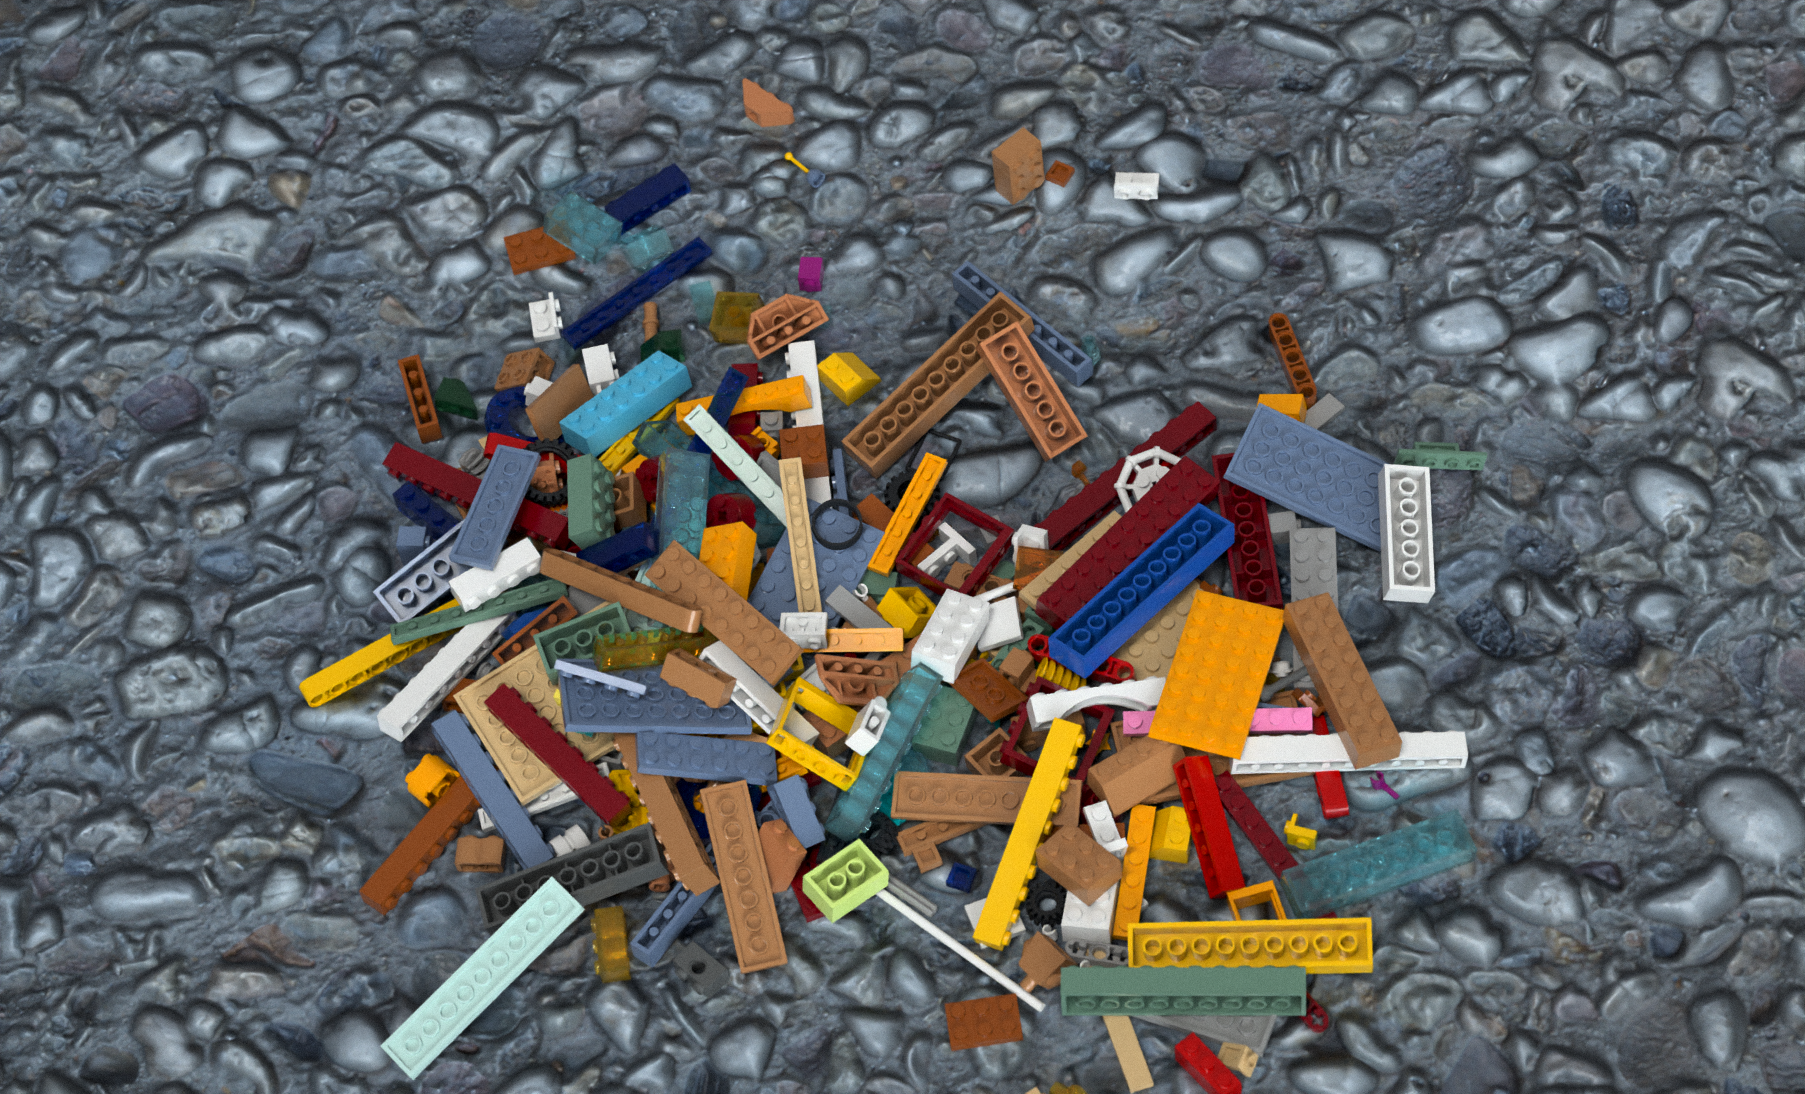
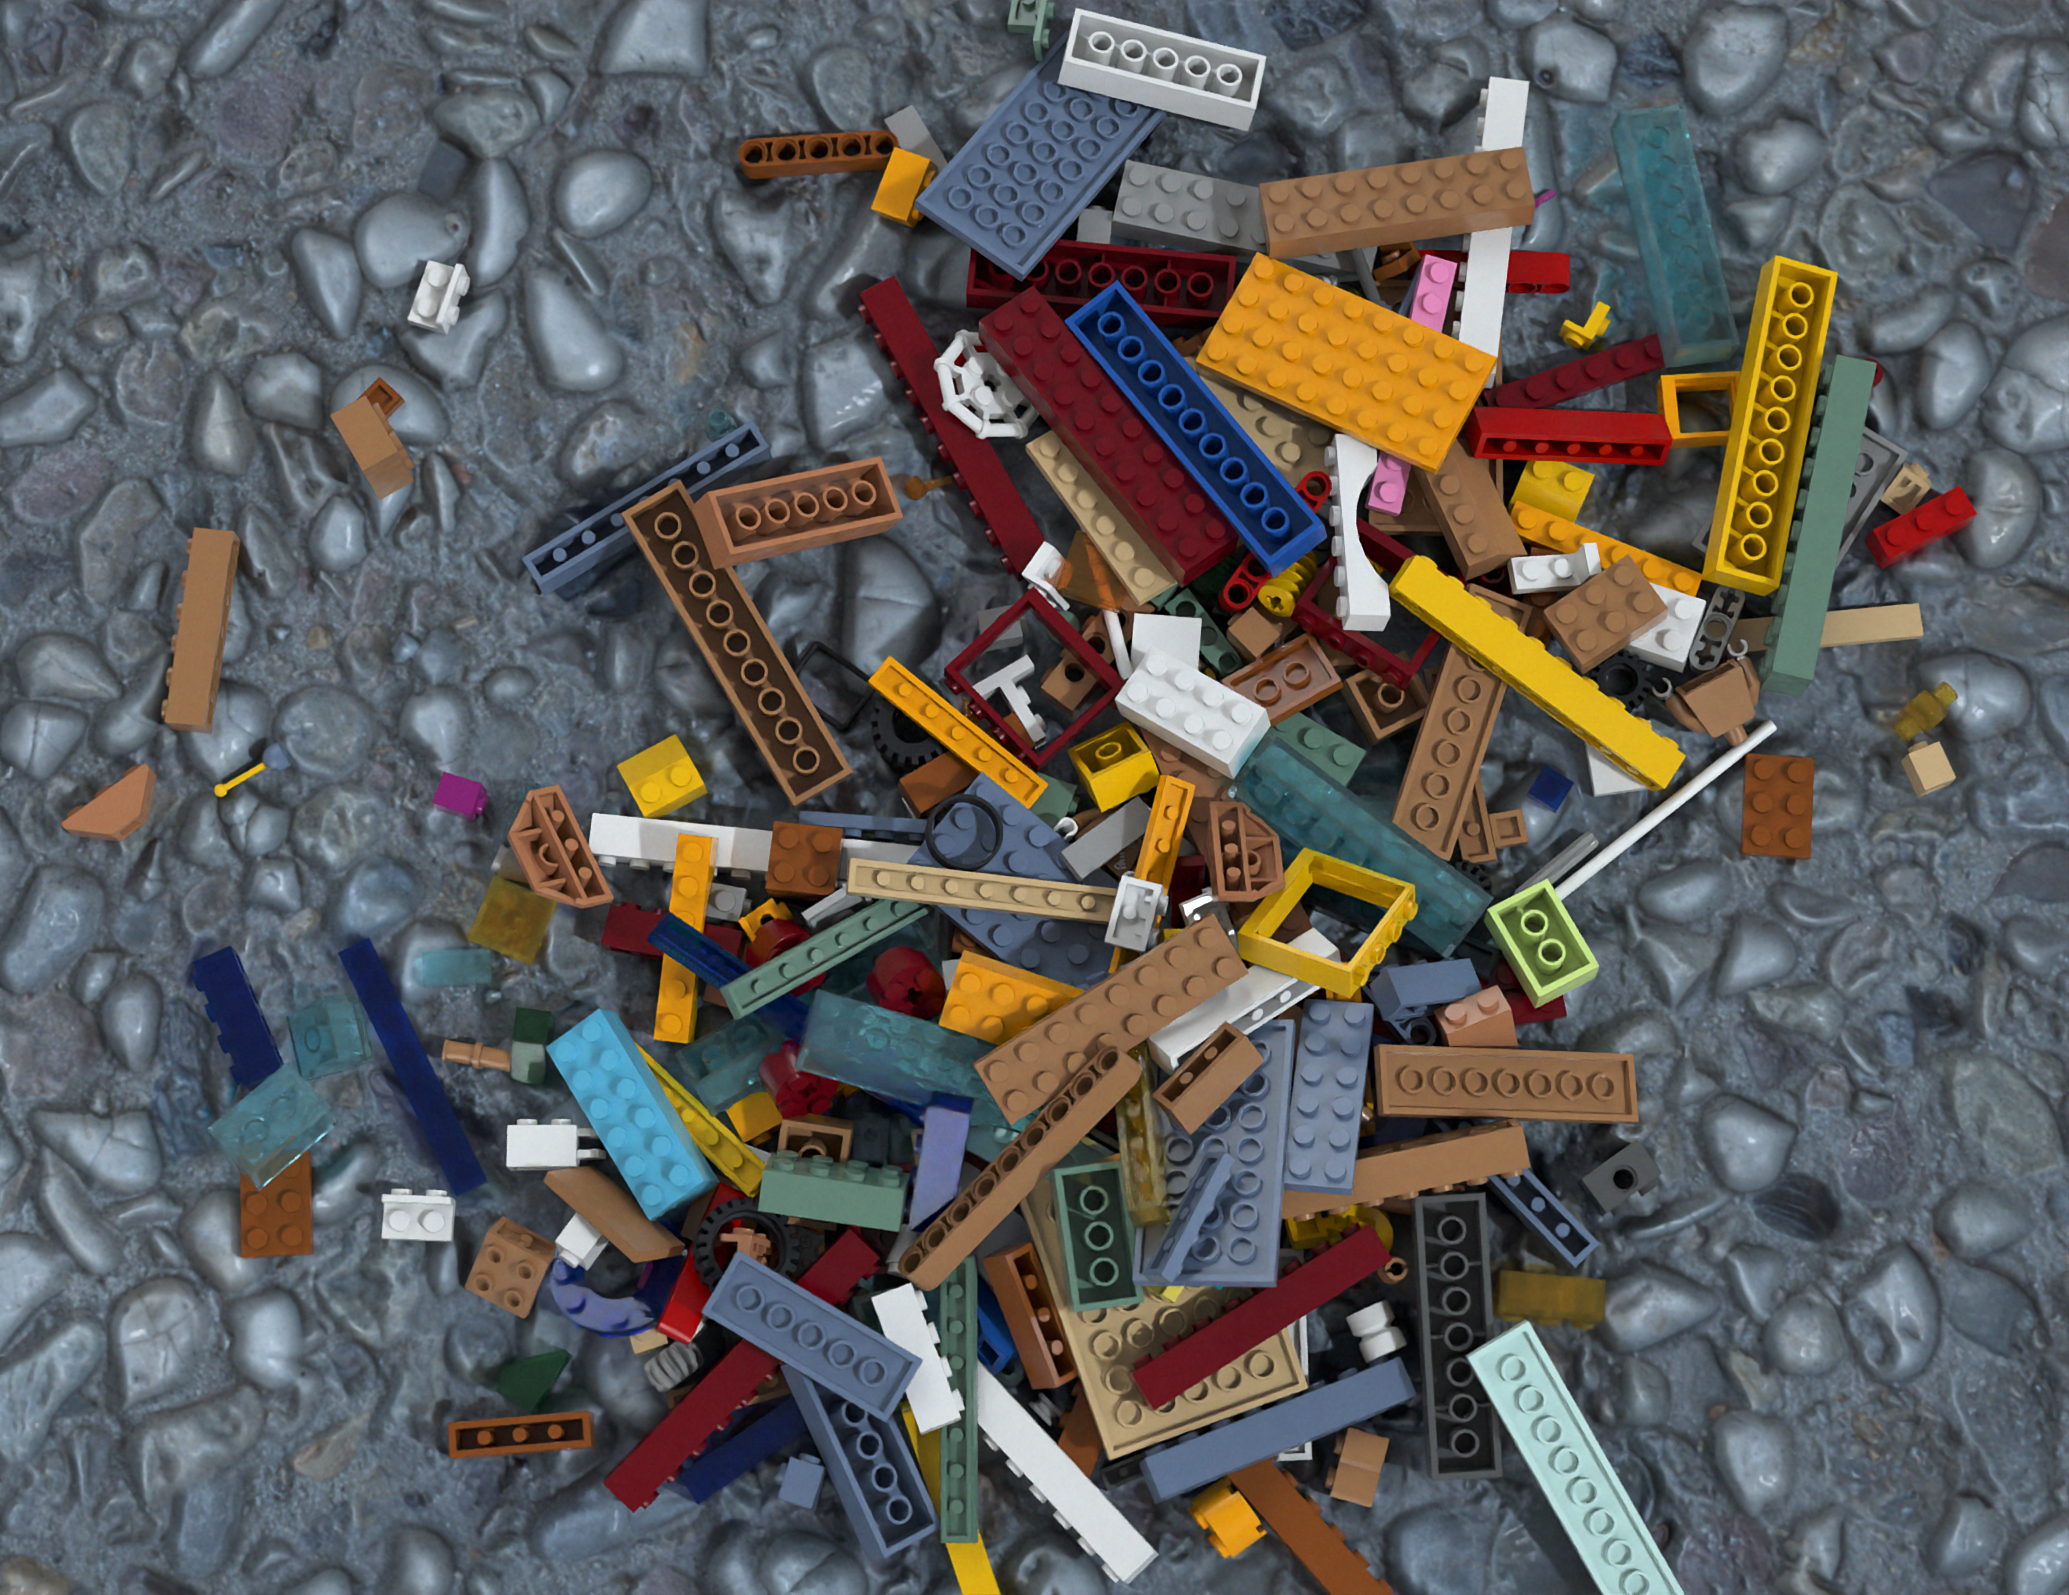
camera: 85 degrees left, 20 degrees up
white hinge [845,696,891,757] -> none
none -> medium nougat brick [161,527,241,734]

